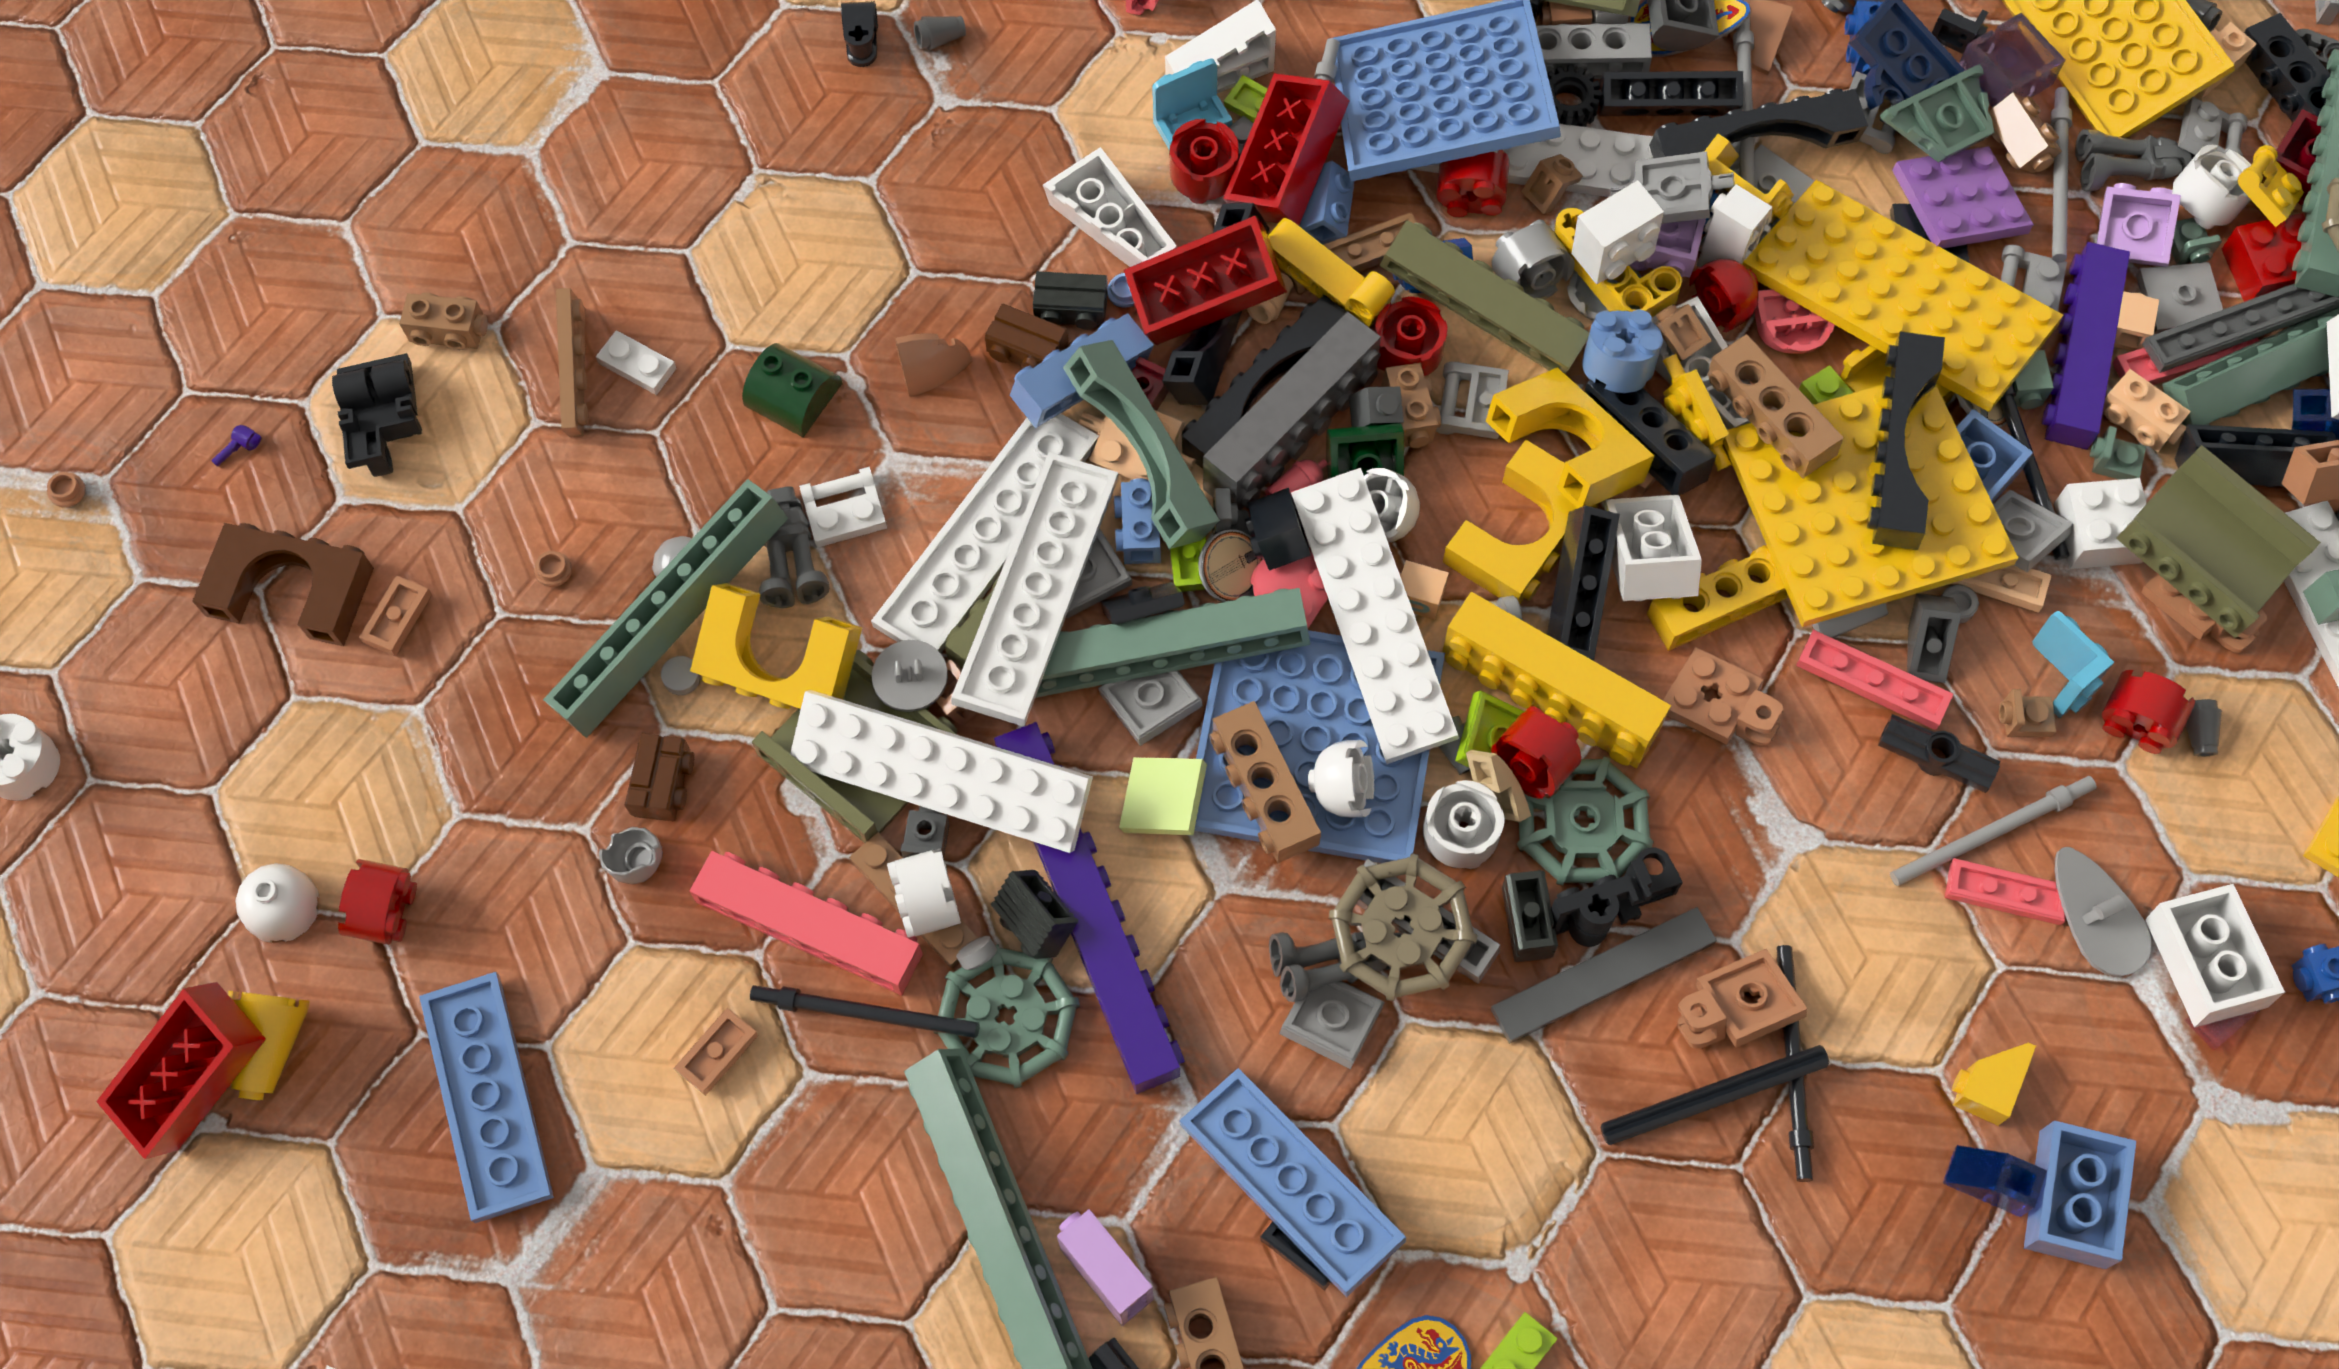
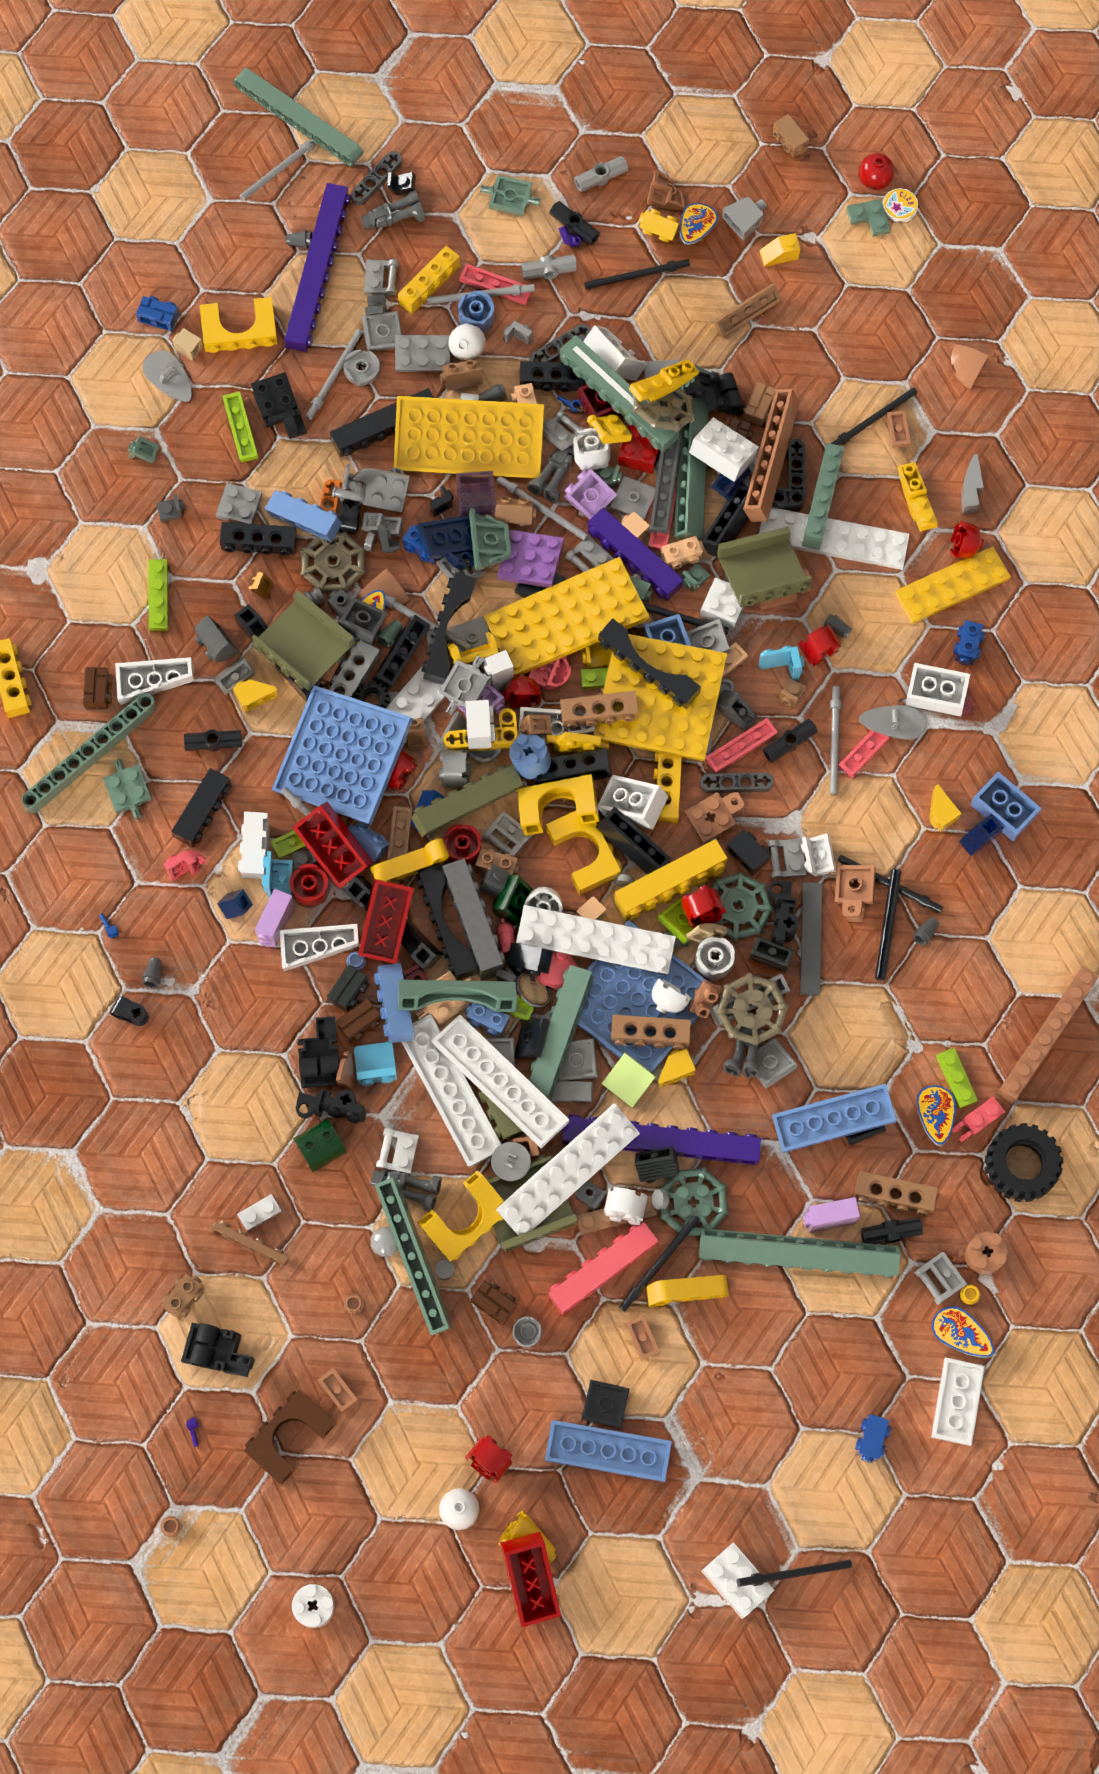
camera: 65 degrees left, 5 degrees up
none -> dark blue panel [217,889,253,919]
none -> lavender brick [255,888,295,948]
none -> black plate [296,1088,366,1123]
none -> black plate [297,1016,339,1088]
none -> medium azure bracket [354,1042,397,1086]
none -> sand green cone [377,620,403,647]
none -> light grey slope [551,1081,593,1103]
none -> blue hand [557,395,581,413]
none -> black plate [581,1379,630,1429]
none -> yellow beam [646,1275,729,1307]
none -> yellow slope [657,1049,696,1088]
none -> nougat hips [688,980,722,1018]
none -> dark grey beam [700,773,774,793]
none -> black brick [726,829,770,876]
none -> light grey plate [767,838,806,879]
none -> white bracket [801,833,837,877]
none -> dark grey cone [913,917,939,946]

